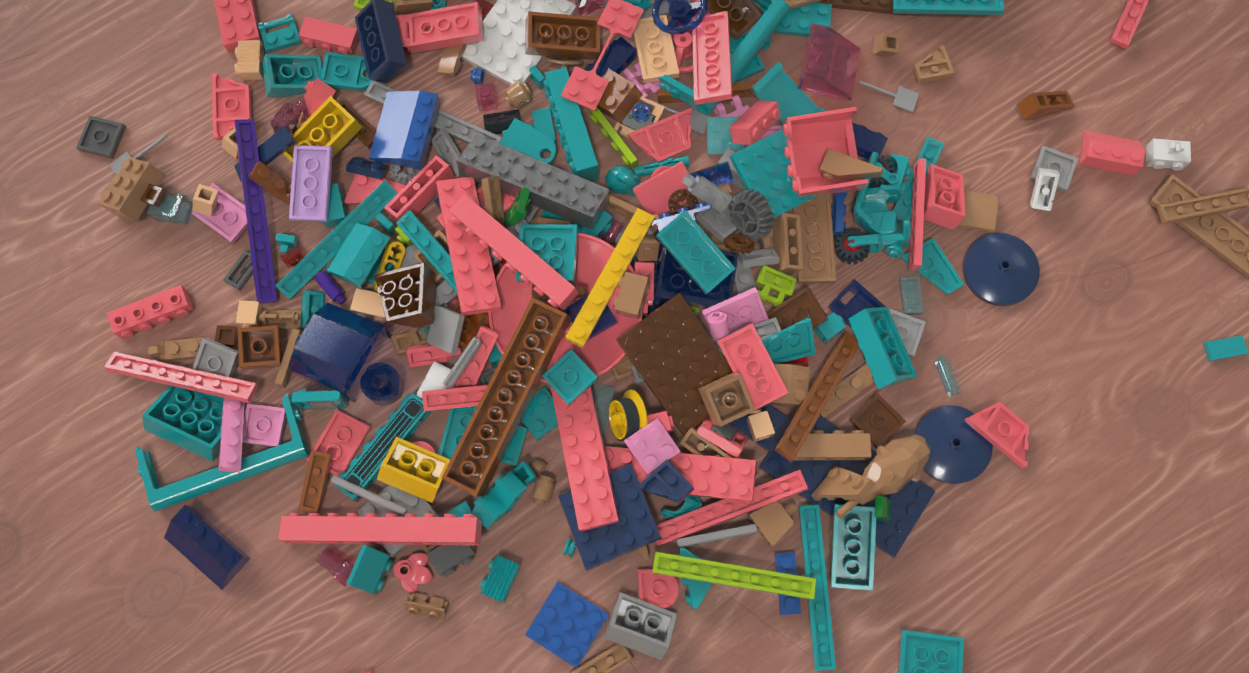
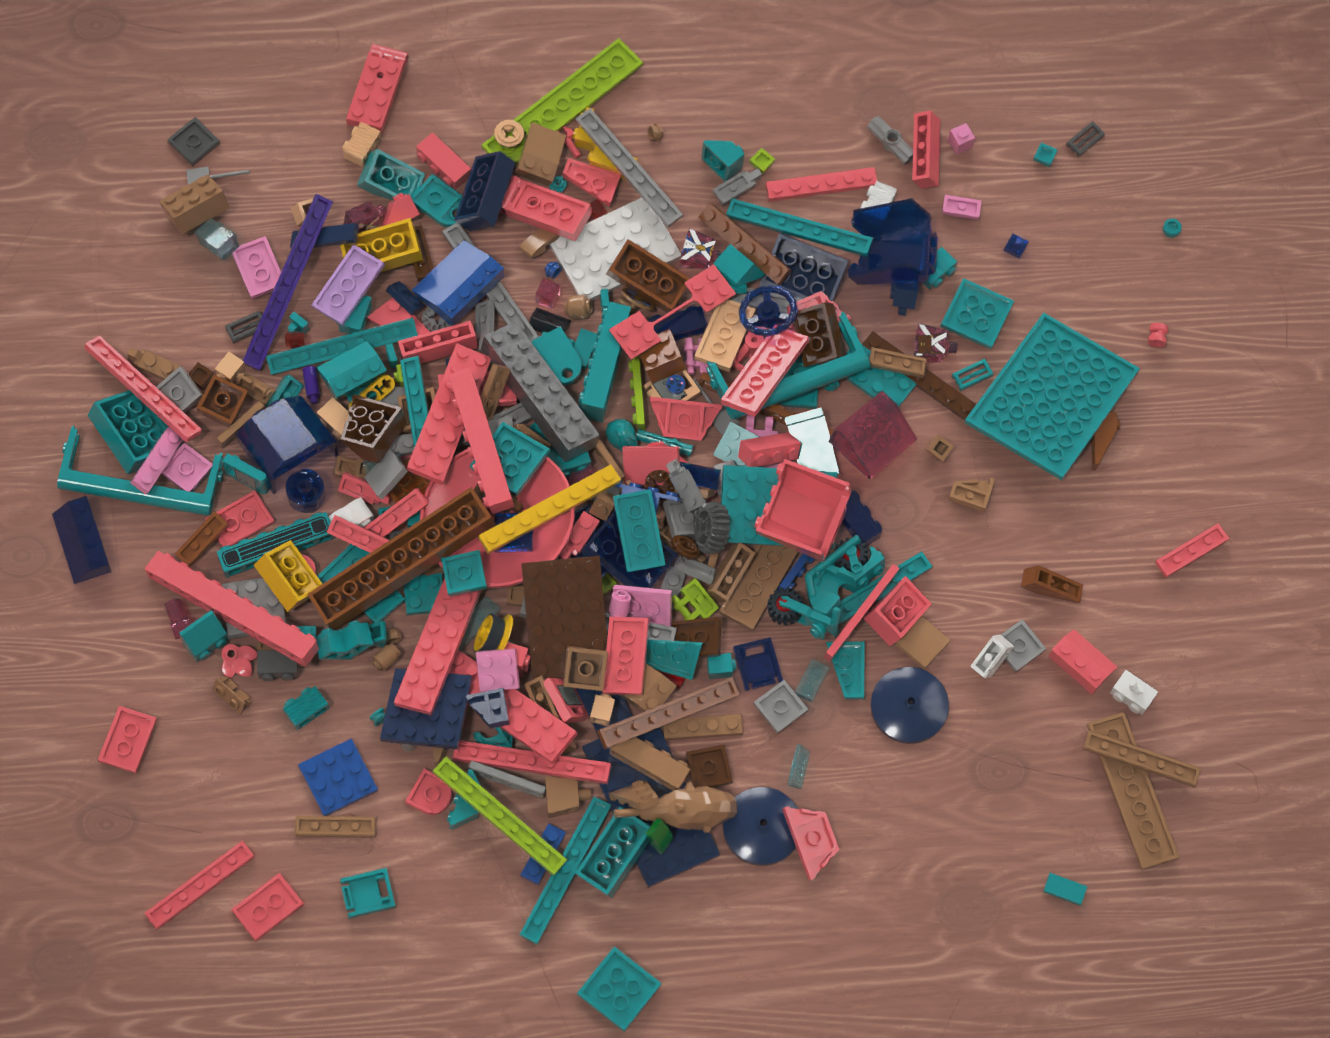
camera: 25 degrees right, 5 degrees down
coral brick [107,285,194,338] -> none
reddish brown plate [141,184,167,208] -> none
light nougat brick [192,184,218,217] -> none
coral wing [212,73,252,140] -> none
dark orange hinge [249,161,291,205] -> none
teal plate [257,13,302,54] -> none
light grey bar [331,475,407,516] -> none
light grey axle [443,337,482,388] -> none
green plate [504,186,531,226] -> none
light grey slope [604,592,677,660] -> none
medium nougat brick [613,272,650,319] -> none
medium nougat slope [820,149,883,181] -> none
teal slope [849,307,918,389] -> none
light grey piece [858,80,919,113] -> none

